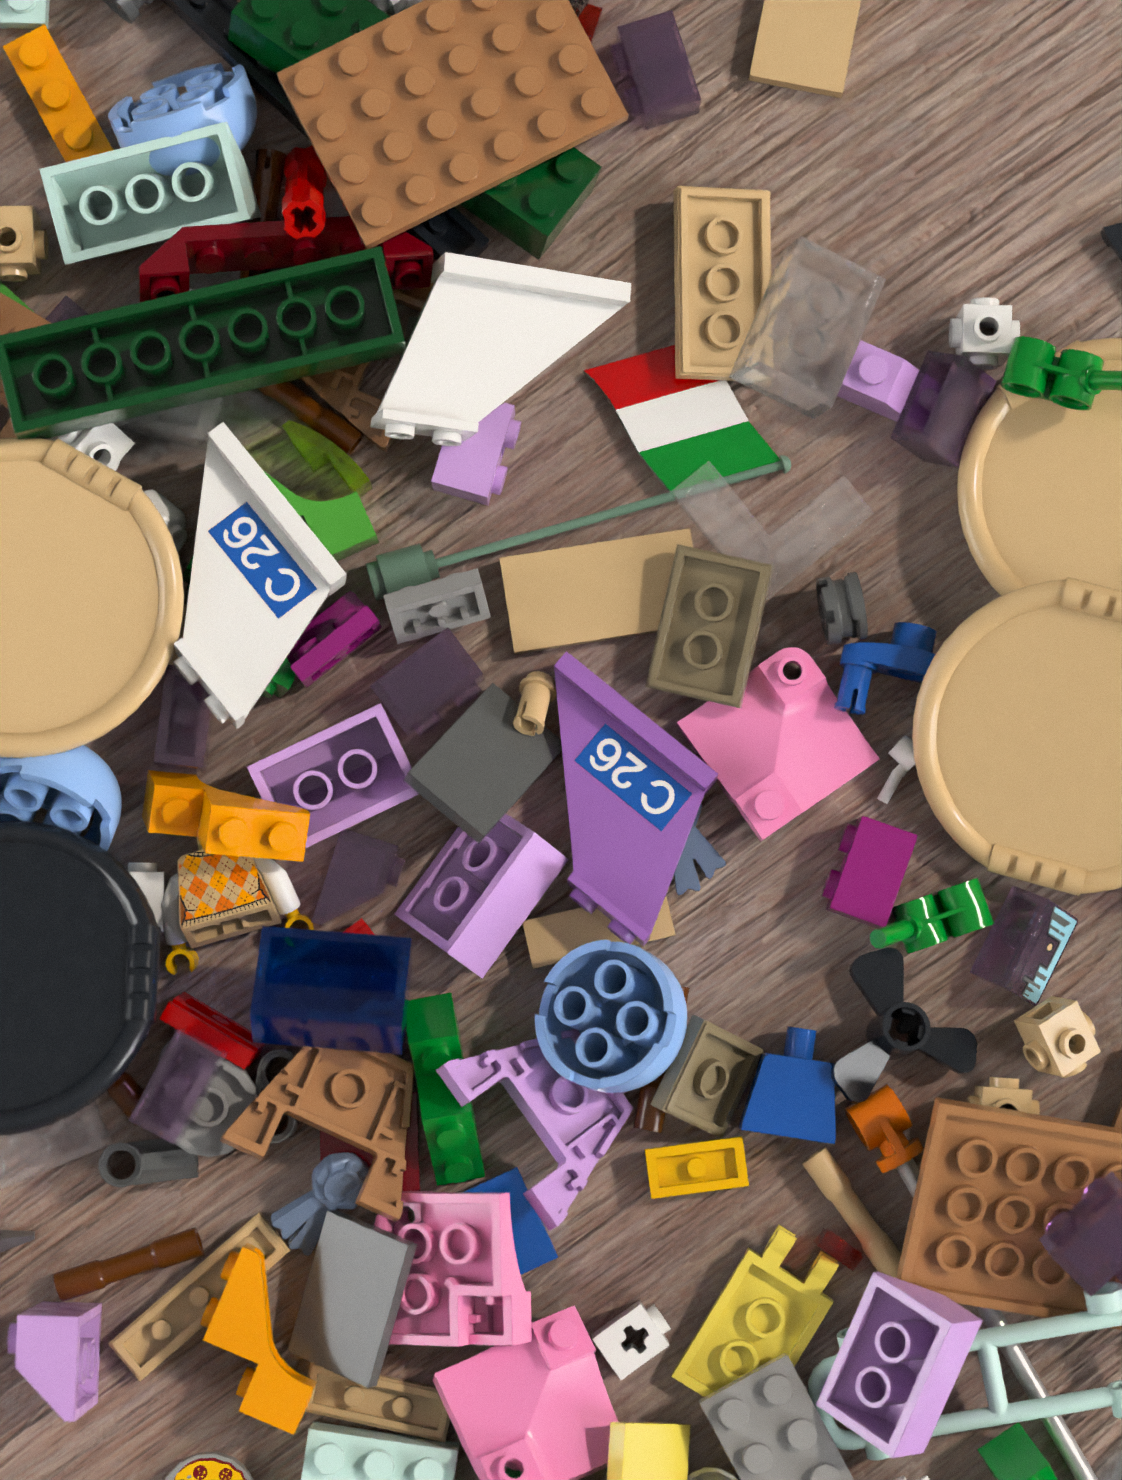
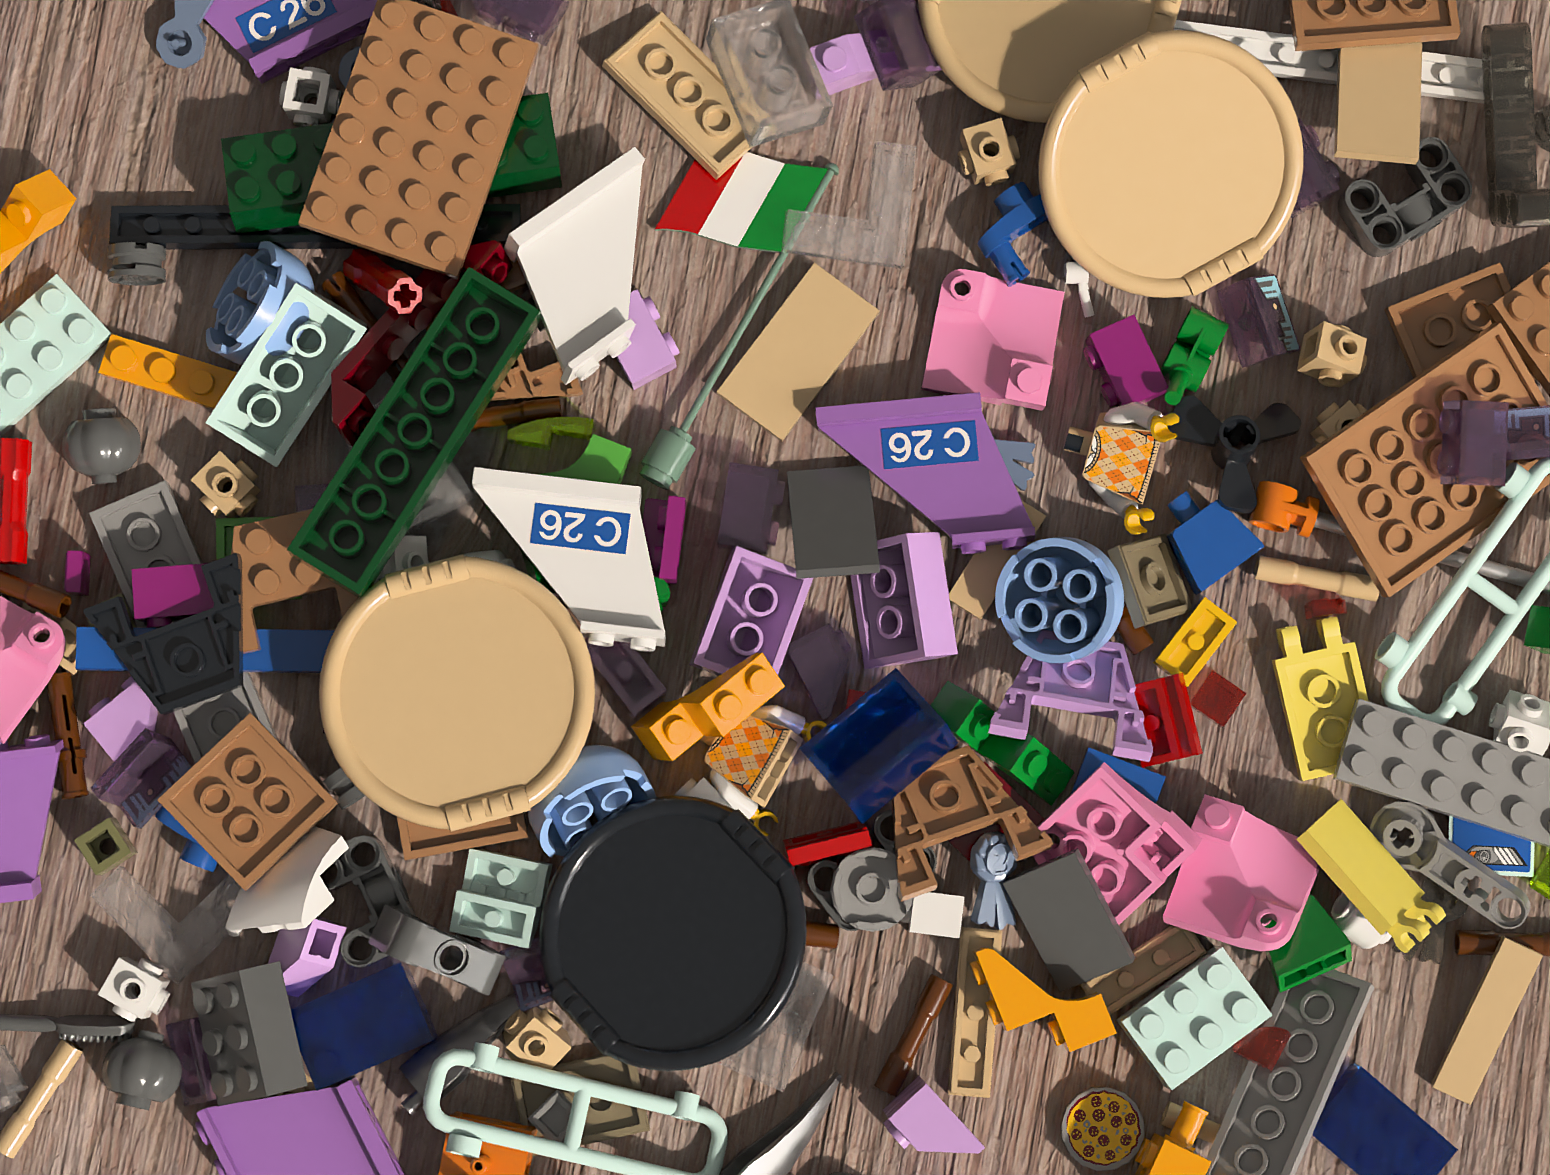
camera: 50 degrees left, 0 degrees up
dark grey piece [98,1137,199,1187] -> none
clear purple brick [129,1029,228,1144] -> none
light grey bracket [383,568,491,644] -> none
tan pin [513,671,557,736] -> none
white brick [591,1300,671,1380] -> none
dark tan tile [645,544,774,708] -> none
dark grey wheel [816,572,868,645] -> none
lavender slope [816,1272,983,1458] -> none
none -> white brick [901,892,964,938]
none -> tan brick [958,118,1020,186]
none -> torso [1064,402,1179,534]
none -> red plate [1134,673,1203,768]
none -> clear red tile [1190,670,1246,728]

